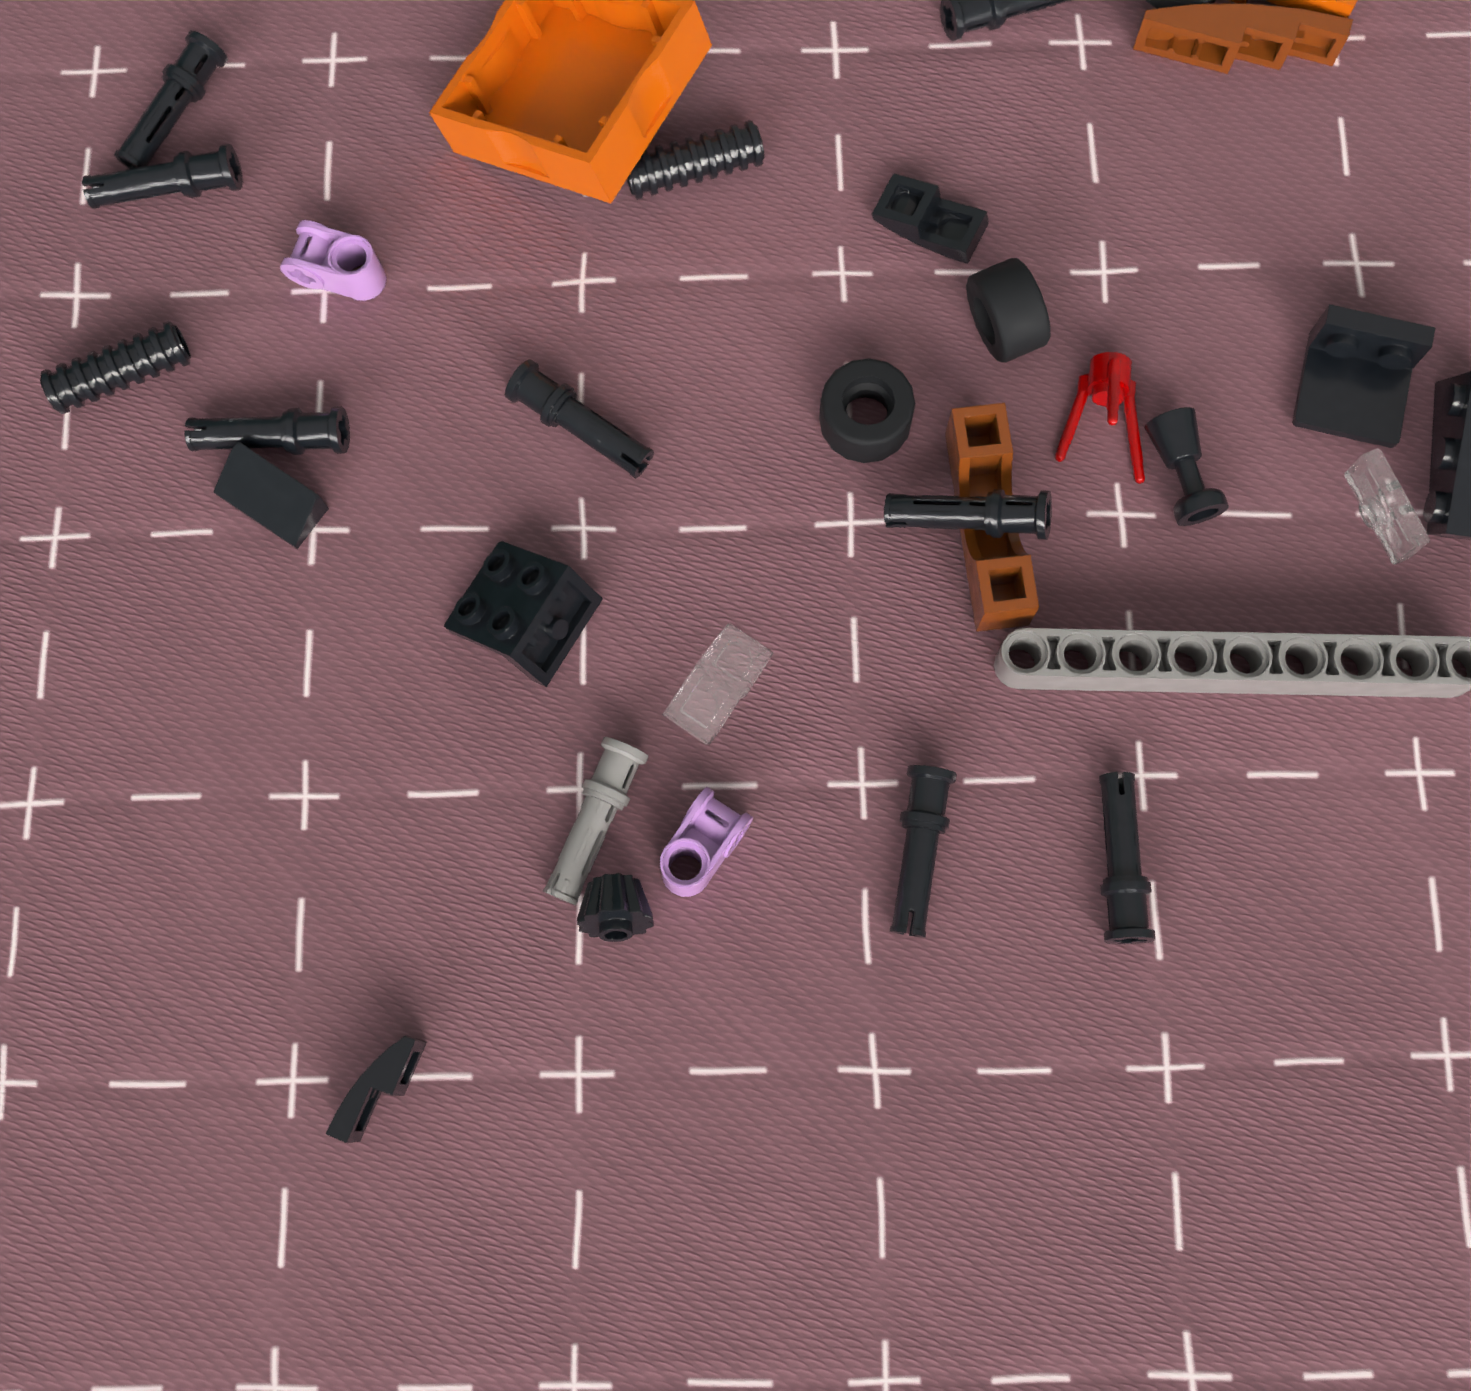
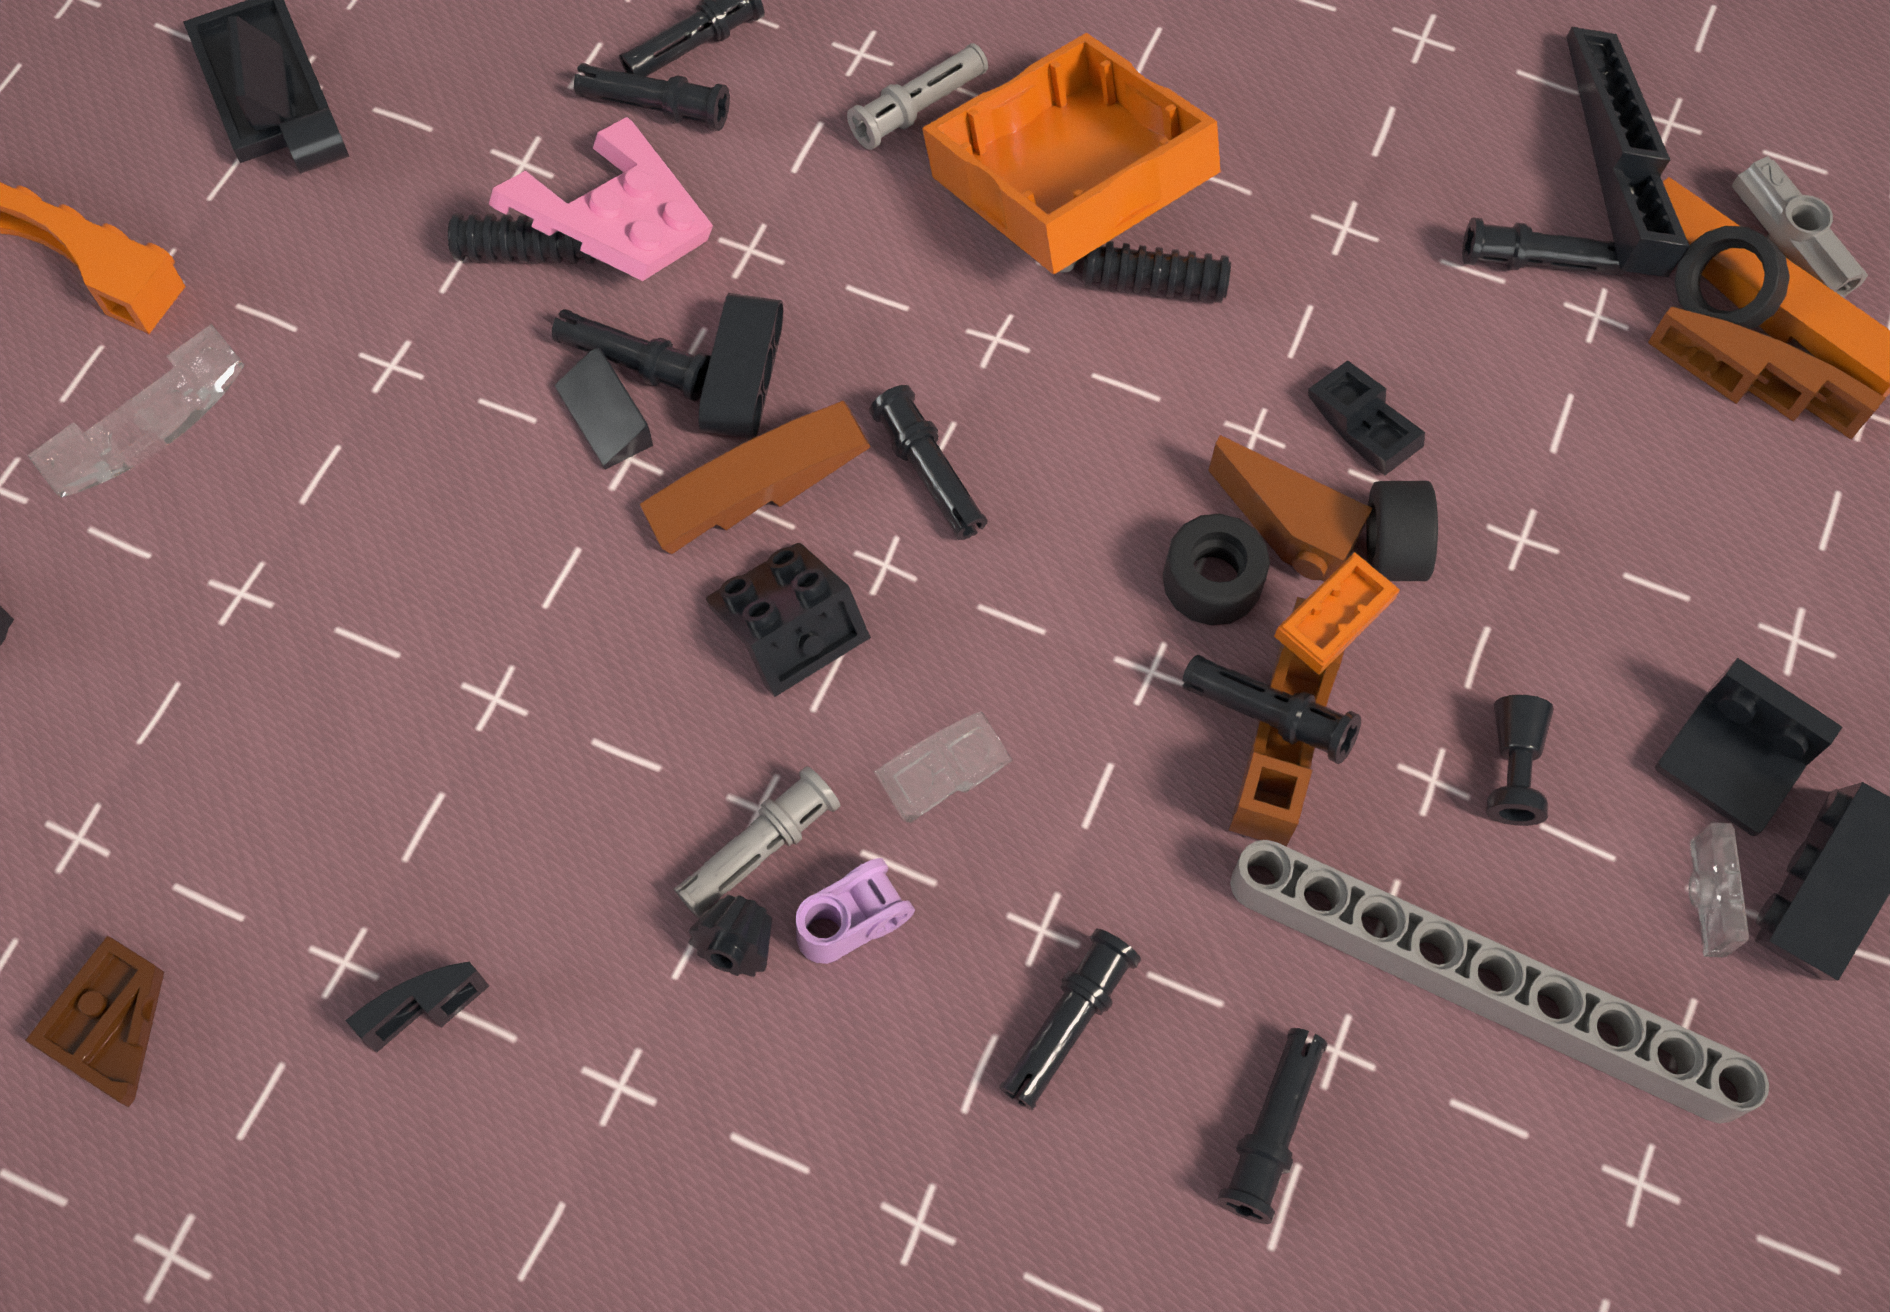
camera: 20 degrees right, 10 degrees down
lavender piece [280,220,387,301] -> none
red plant [1055,352,1145,484] -> none
none -> reddish brown wing [25,935,165,1107]
none -> bright pink wing [489,117,713,281]
none -> dark orange slope [640,401,871,554]
none -> black beam [698,293,784,439]
none -> light grey pin [847,43,988,150]
none -> dark orange slope [1208,435,1372,581]
none -> orange plate [1274,552,1400,675]

